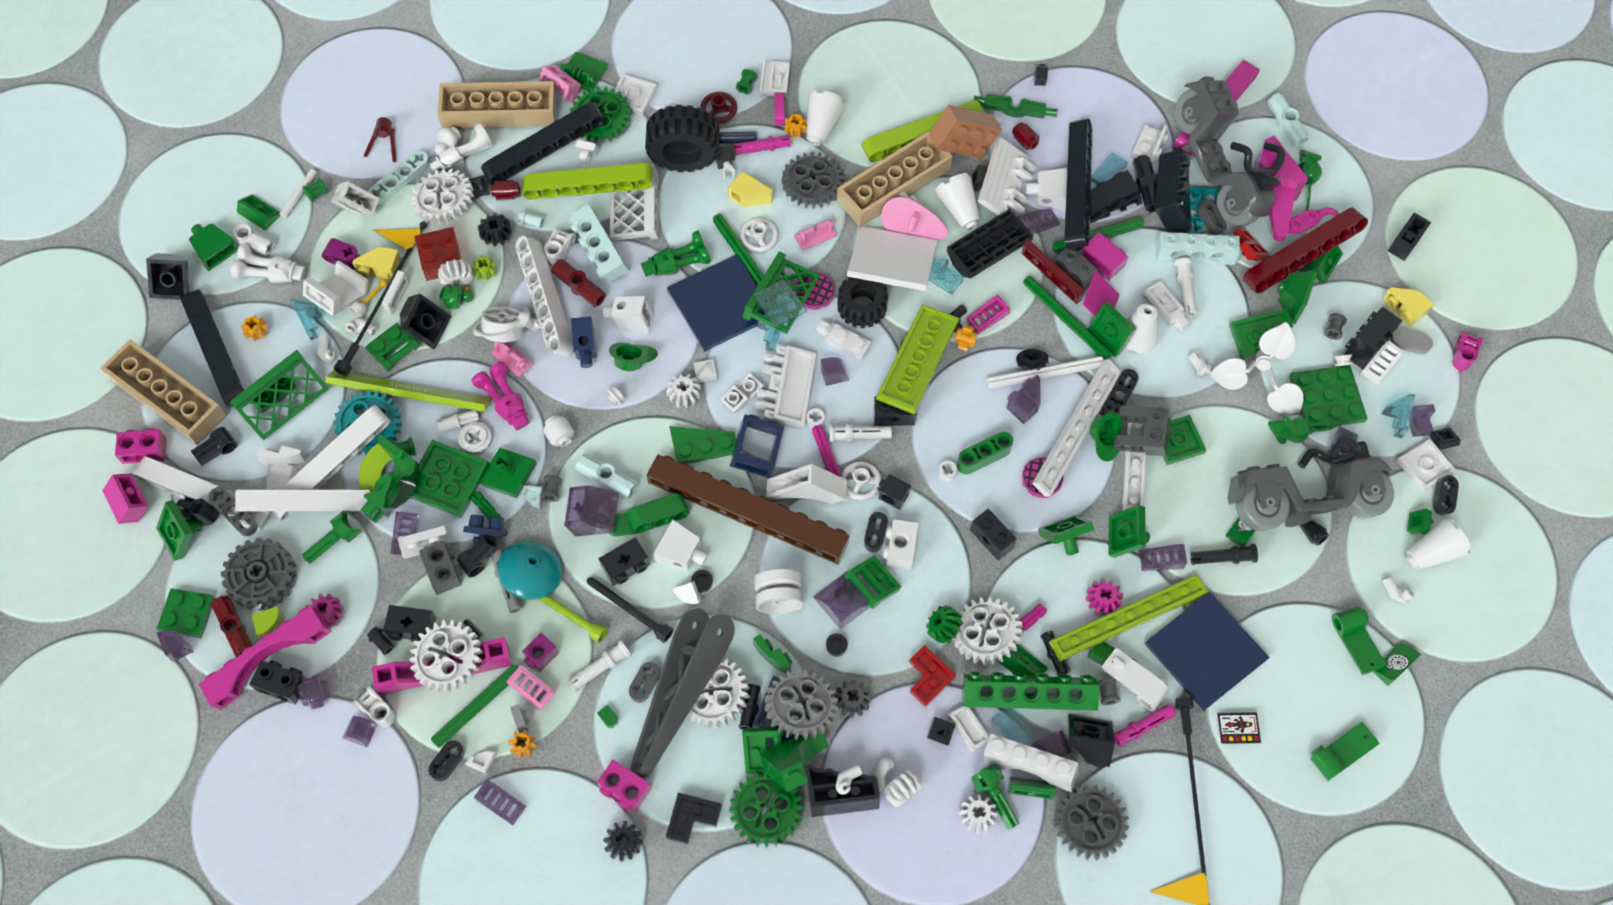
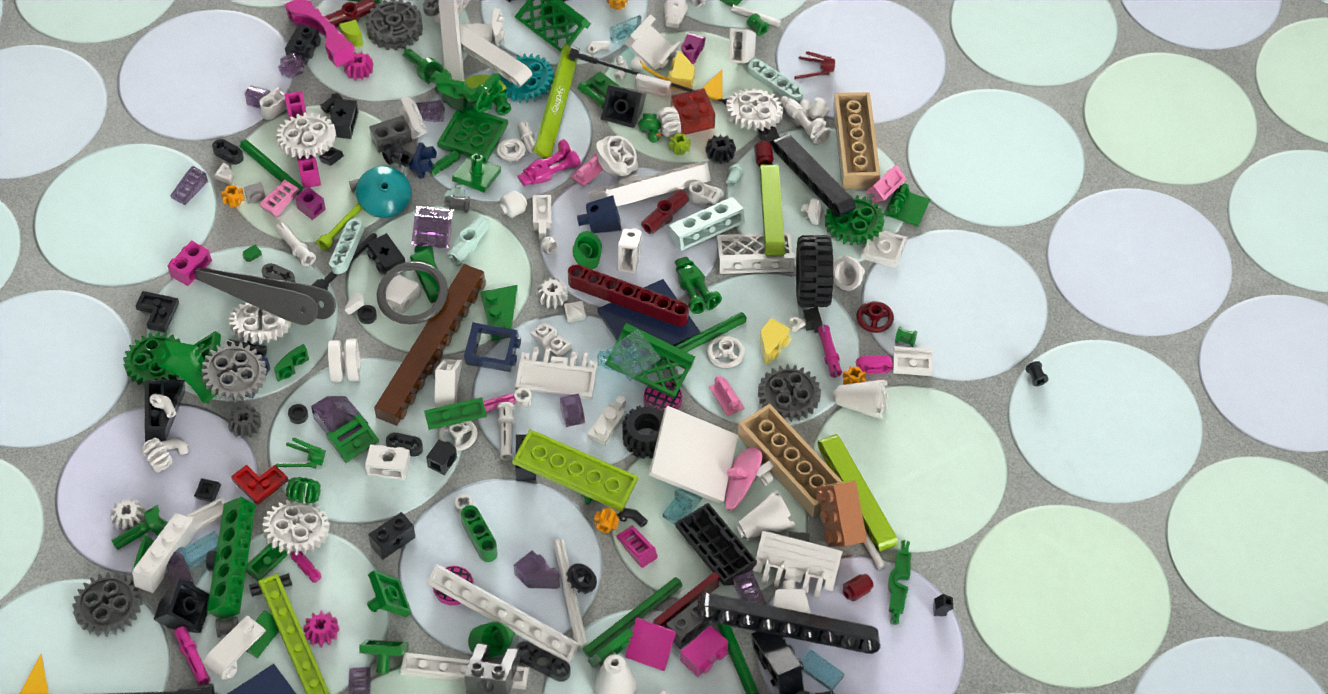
camera: 90 degrees right, 10 degrees down
black gear [603,821,643,862] -> none
dark blue axle [719,131,757,144] -> none
none -> black tile [206,551,216,571]
none -> green plant [275,438,326,469]
none -> light aqua beam [329,218,365,274]
none -> dark grey wedge [376,261,448,325]
none -> green plate [424,397,487,431]
none -> white hinge [533,195,552,240]
none -> dark red beam [568,264,689,327]

